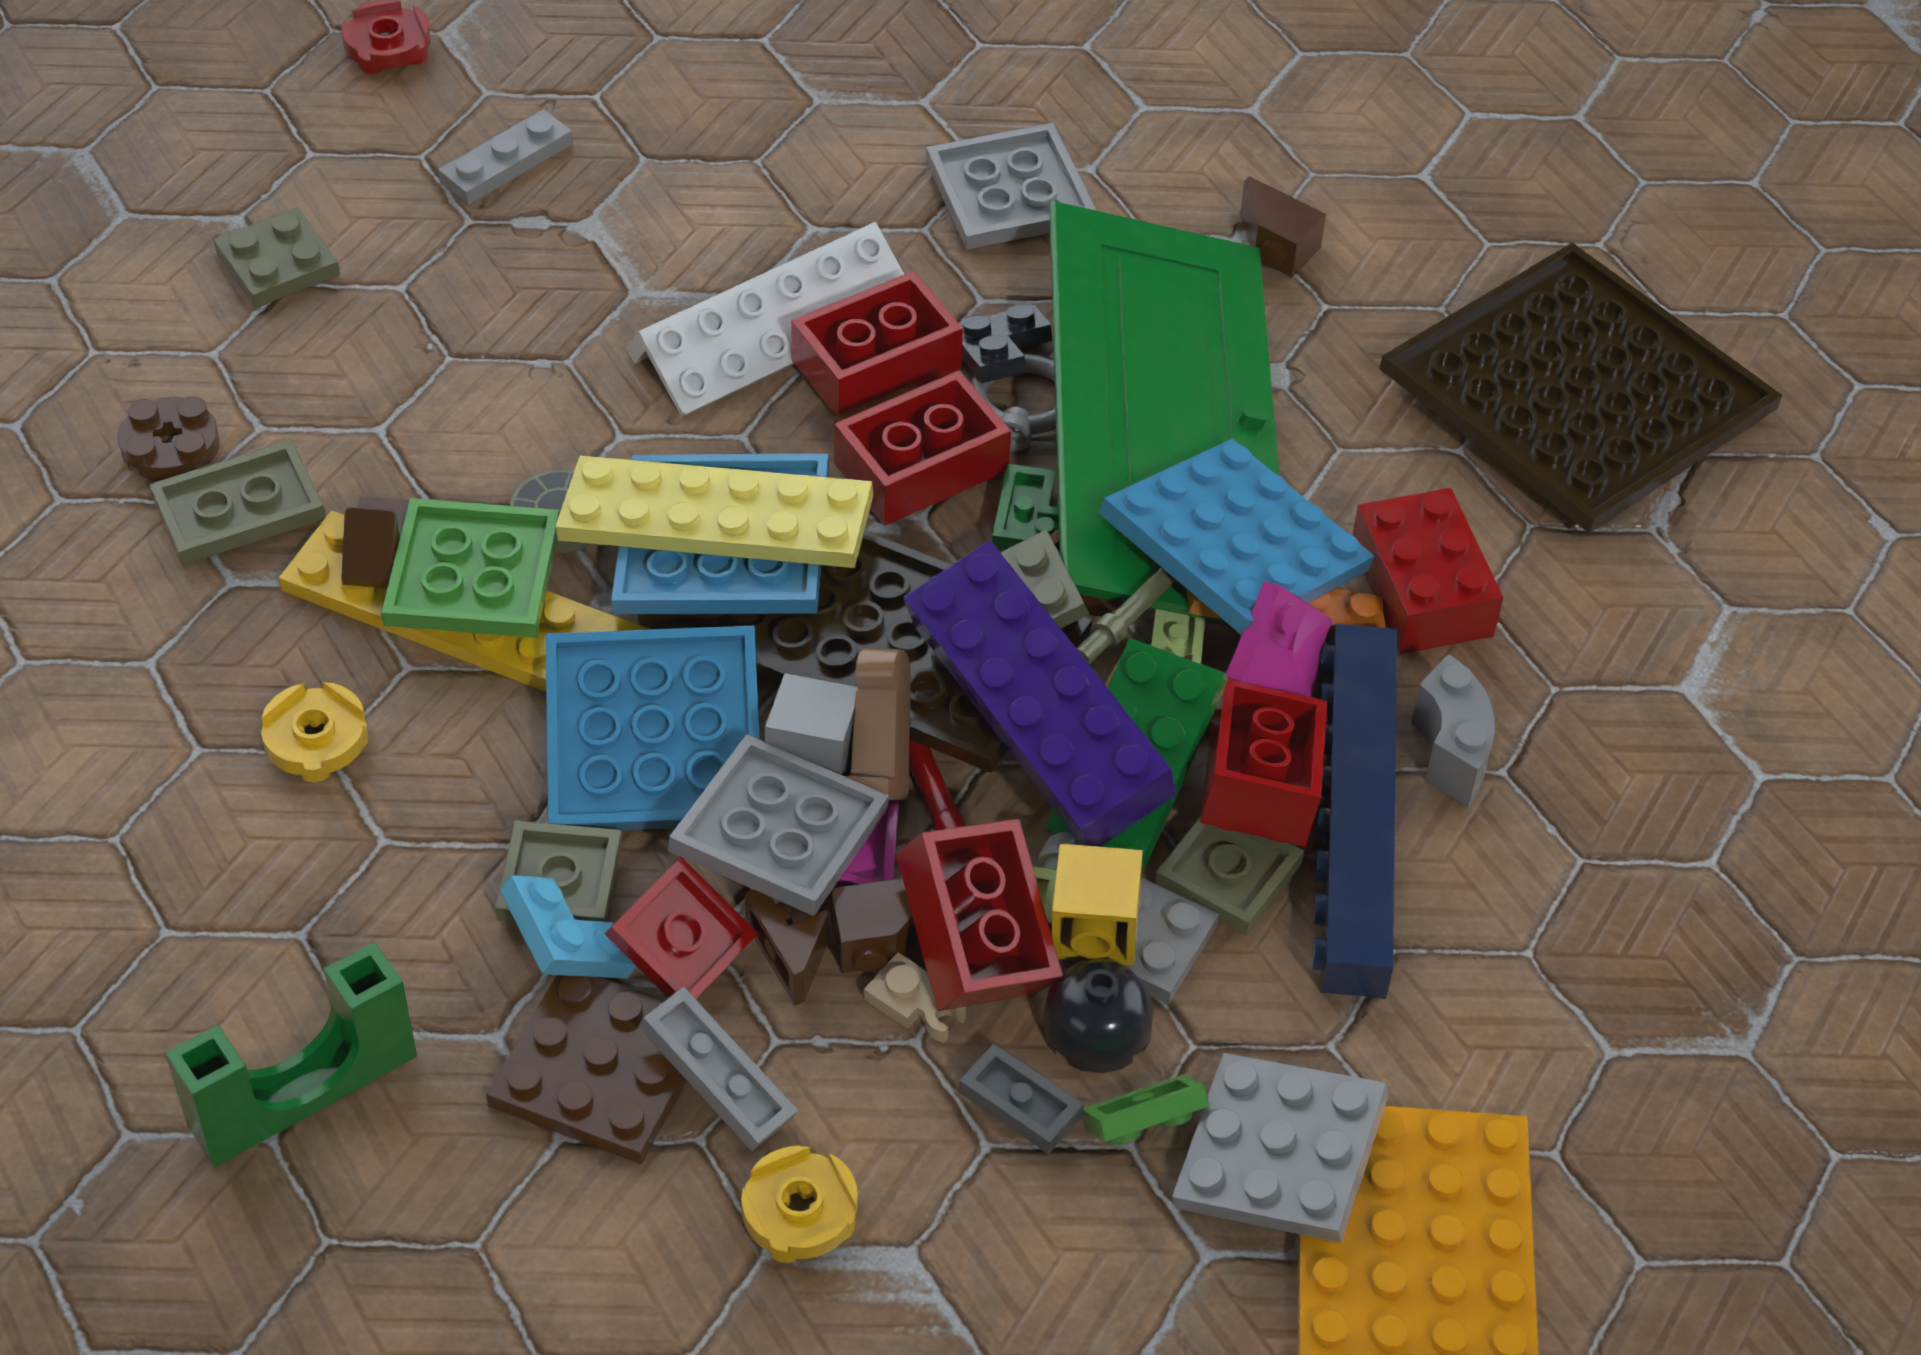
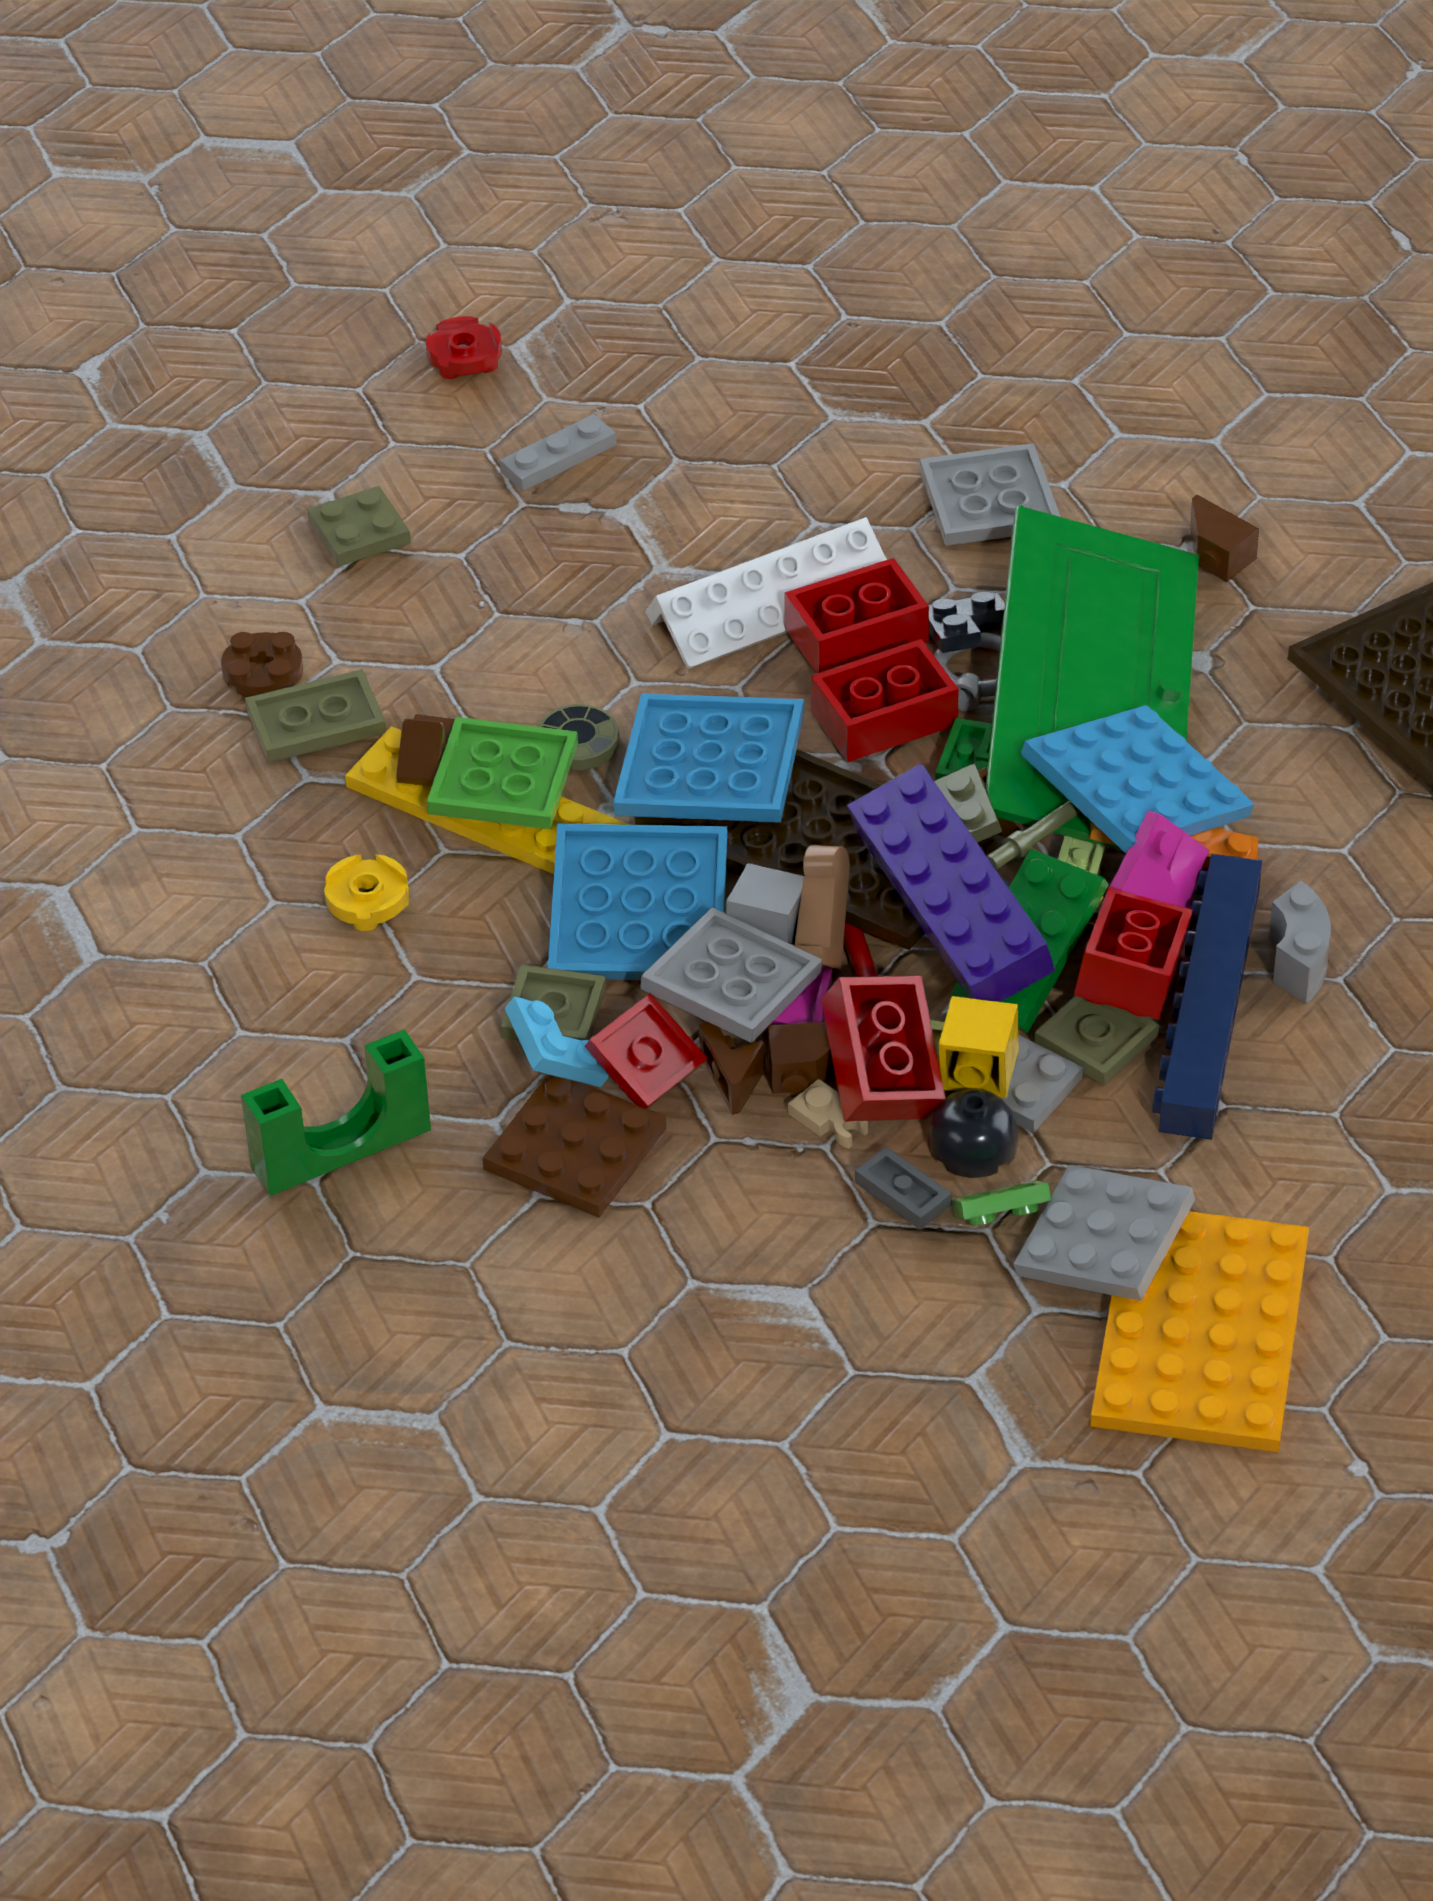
camera: 10 degrees right, 5 degrees down
light yellow plate [555,455,873,568] -> none
light grey plate [638,987,798,1152] -> none
yellow plate [741,1145,858,1263] -> none
red brick [1352,488,1504,654] -> none

